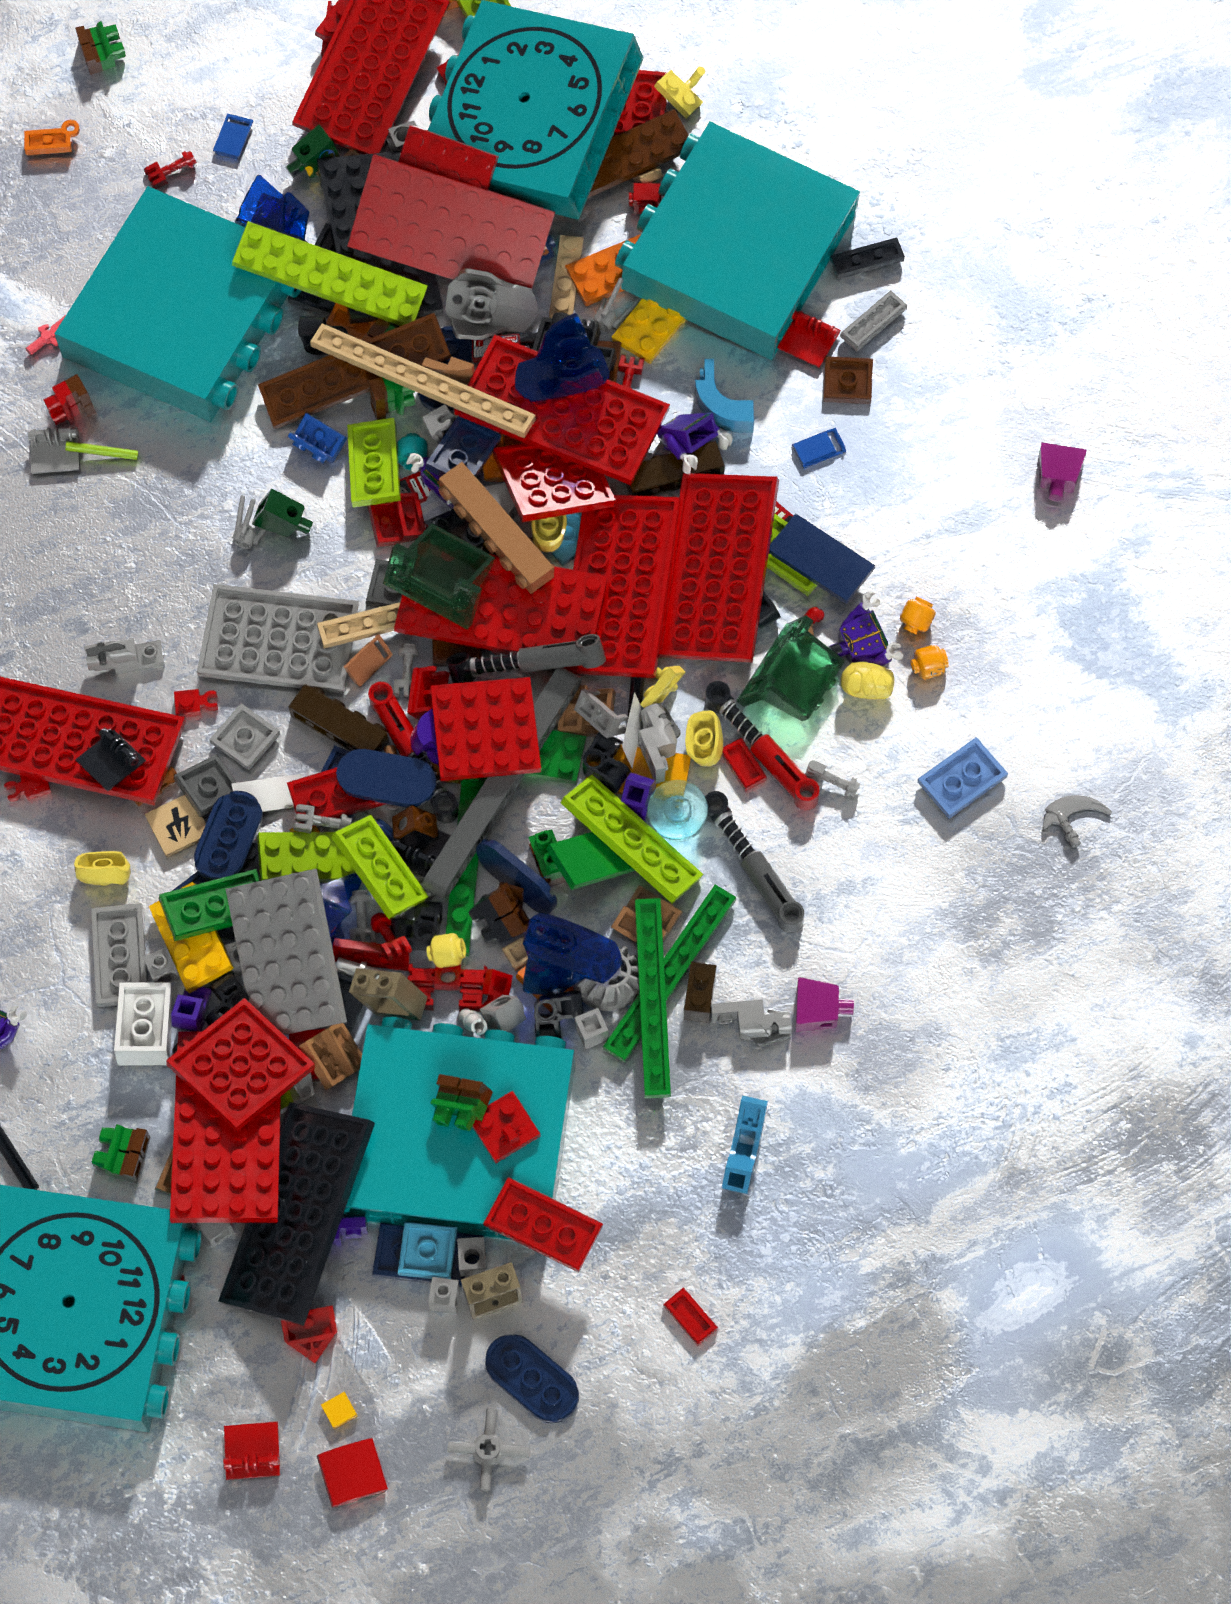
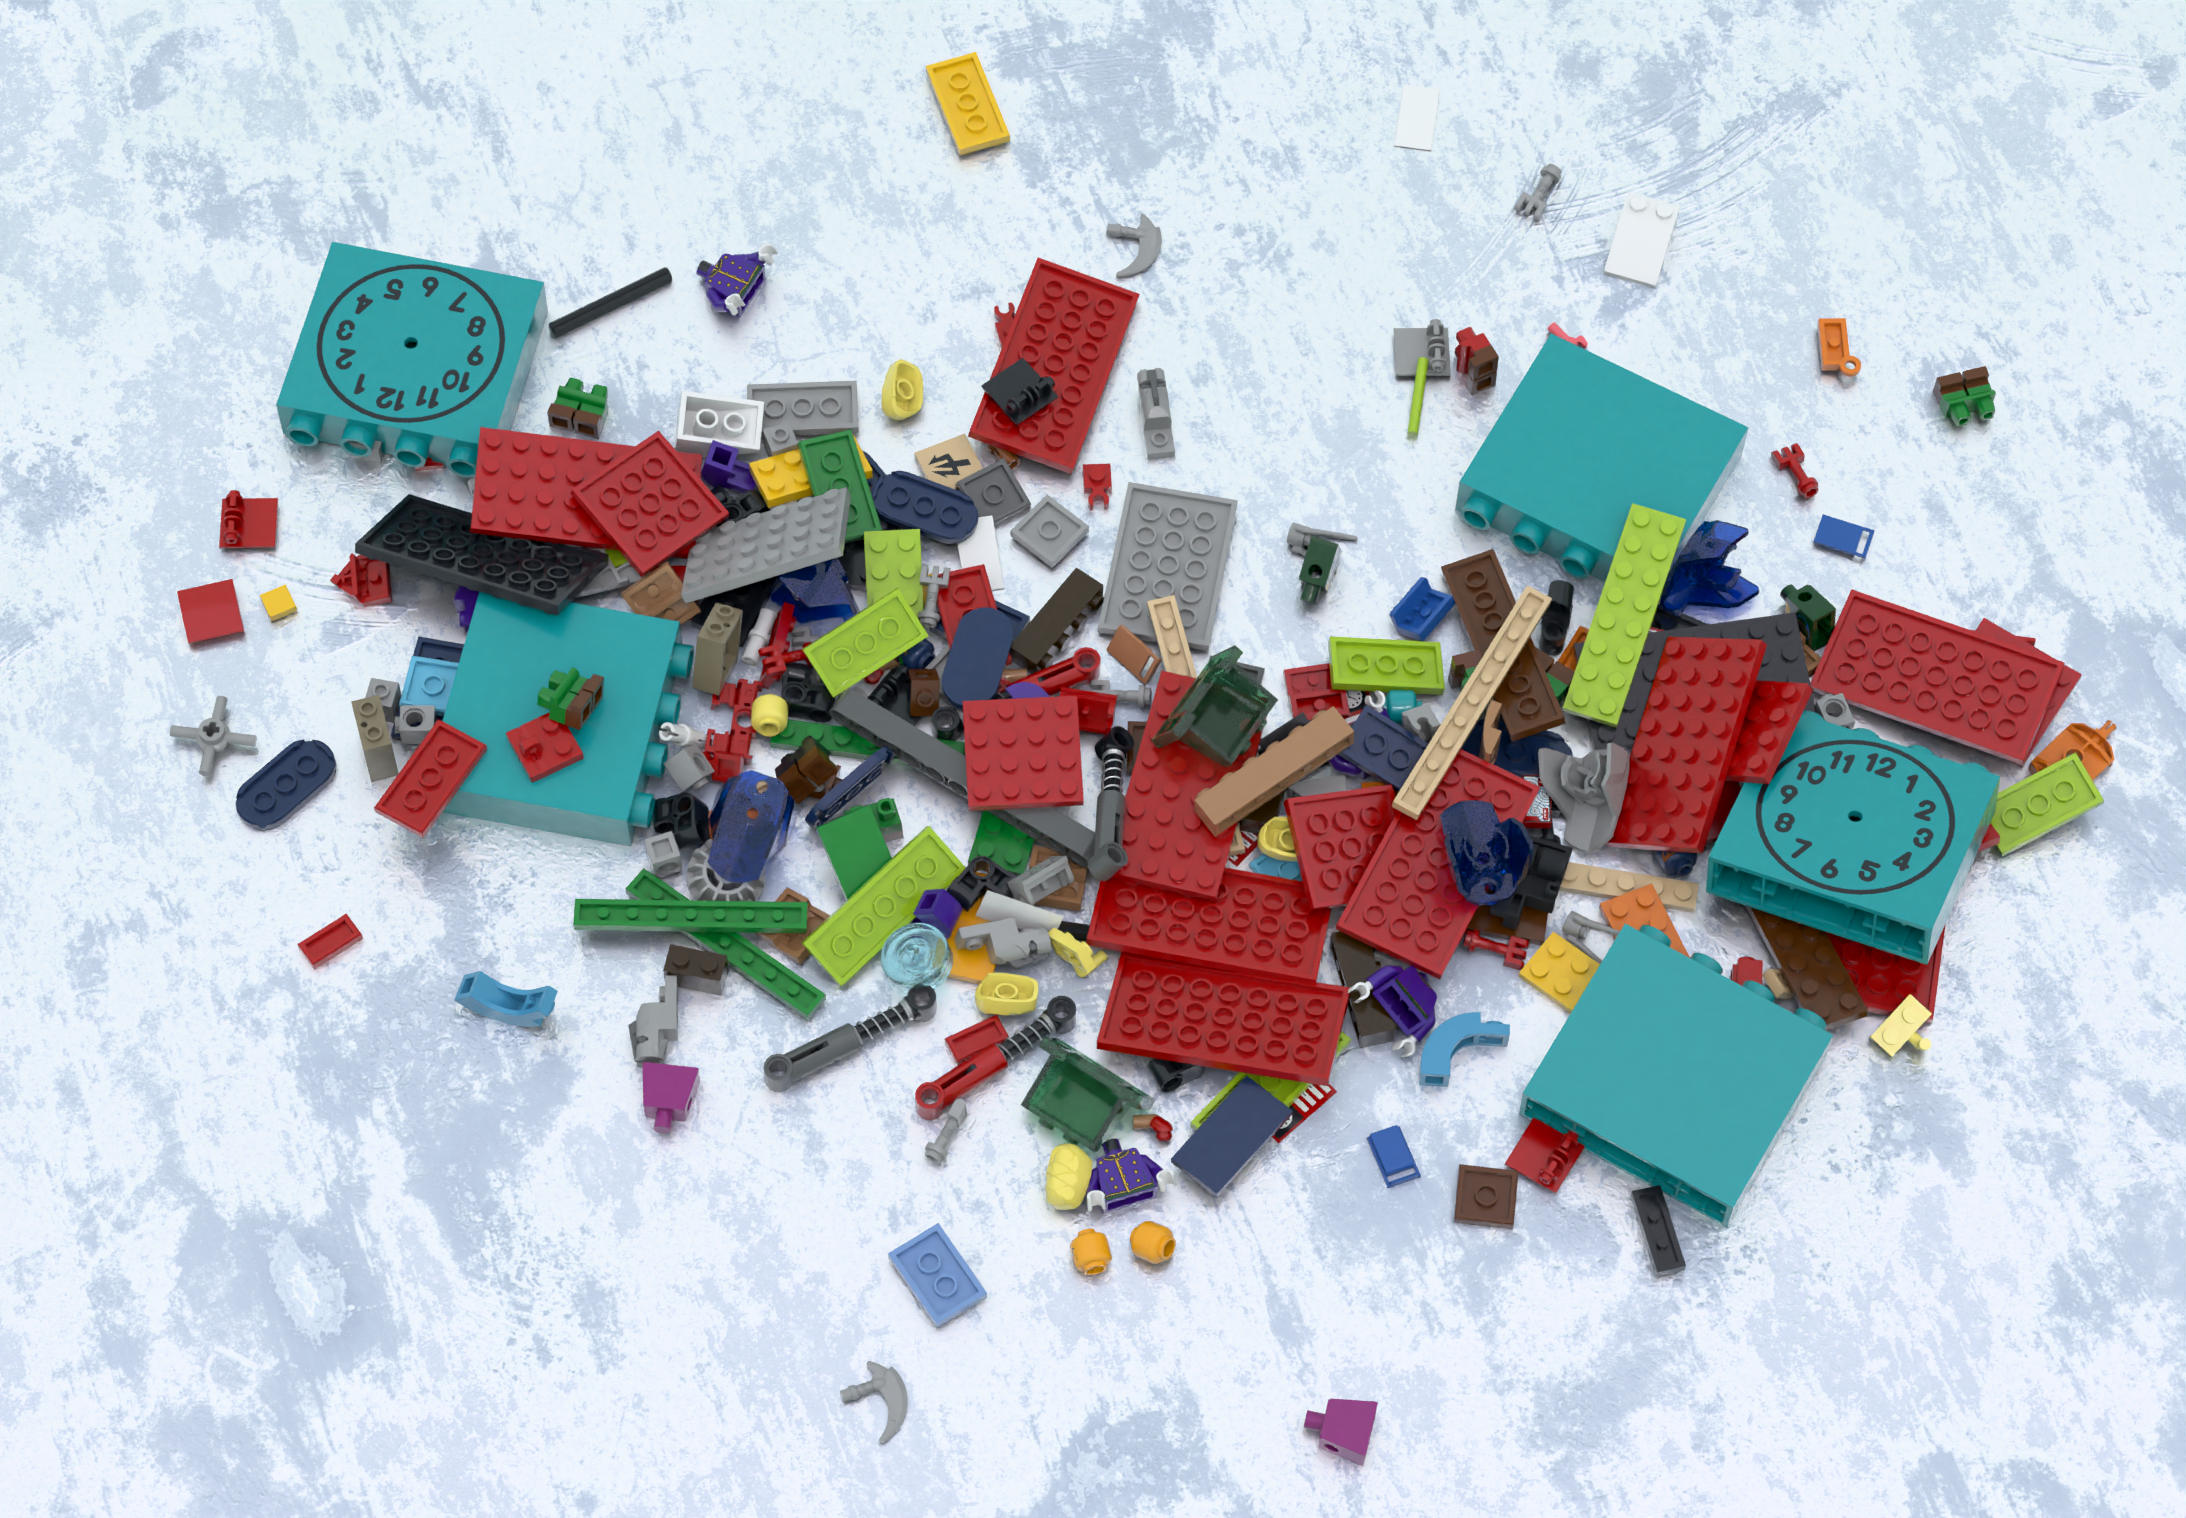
camera: 90 degrees right, 5 degrees down
light grey plate [840,290,907,352] -> none

